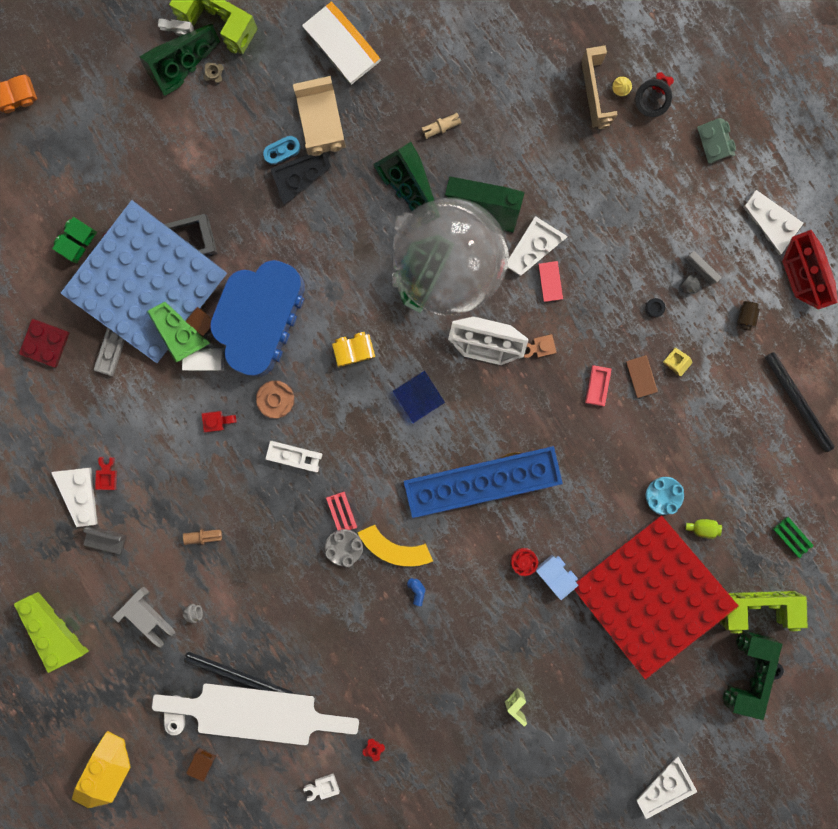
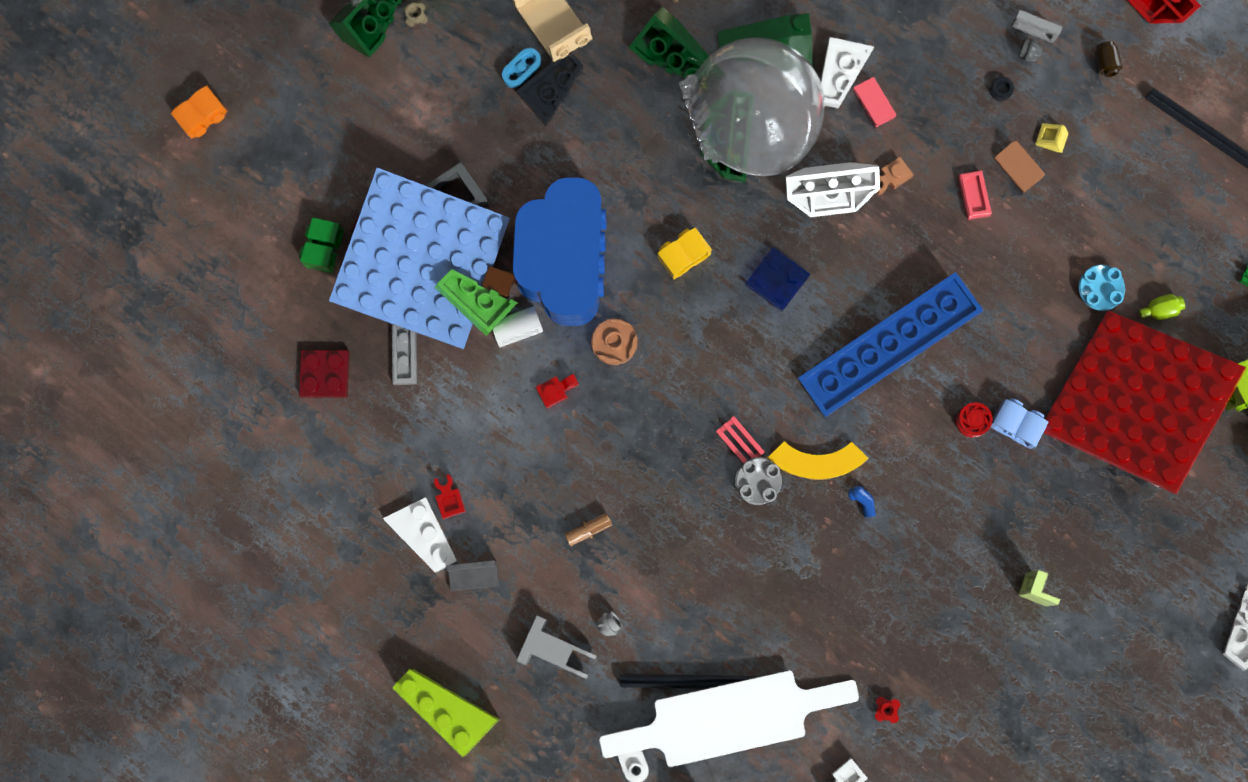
camera: 20 degrees left, 10 degrees down
white plate [266,441,323,472] -> none

